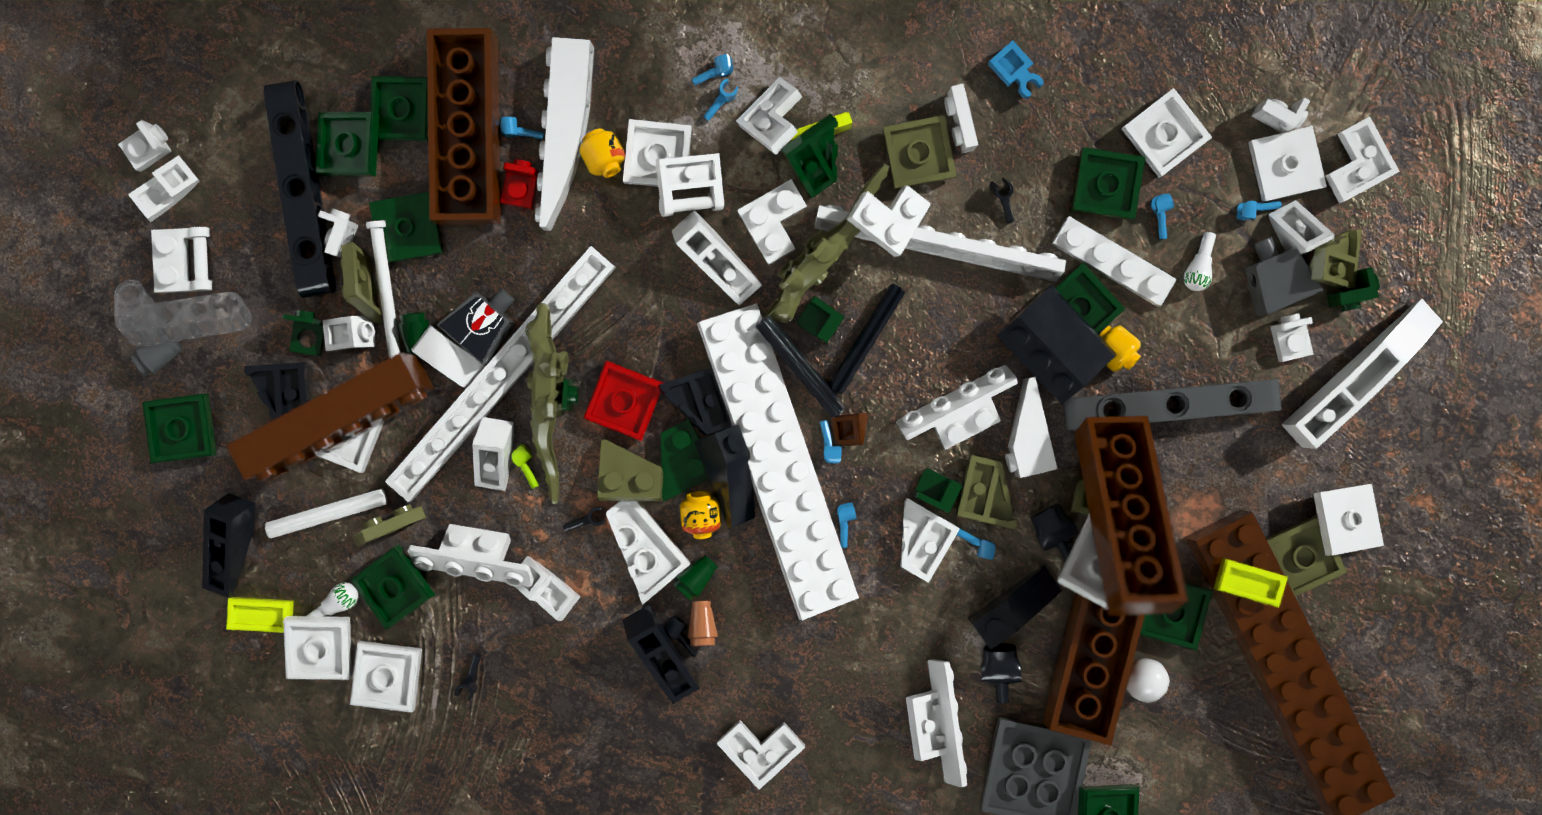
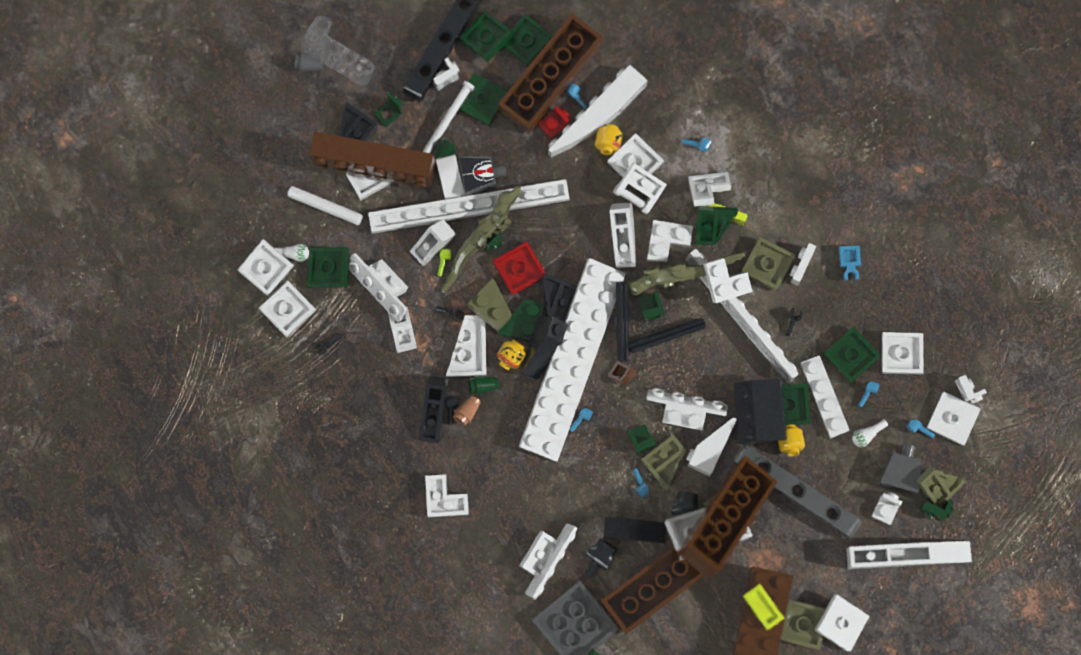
camera: 40 degrees right, 10 degrees down
dark green plate [142,394,217,464] -> none
white plate [151,227,212,293] -> none
black slope [202,493,256,598] -> none
neon yellow tile [226,597,294,633] -> none
white bracket [322,316,376,351] -> none
olive wing [340,241,384,325] -> none
olive wing [353,504,426,548] -> none
dark azure hand [703,79,738,121] -> none
dark azure hand [820,420,842,463] -> none
white wing [900,498,960,583] -> none
white piece [1126,658,1170,703] -> none
dark green plate [1140,582,1213,651] -> none
white slope [1268,200,1334,254] -> none
white plate [1325,117,1400,203] -> none

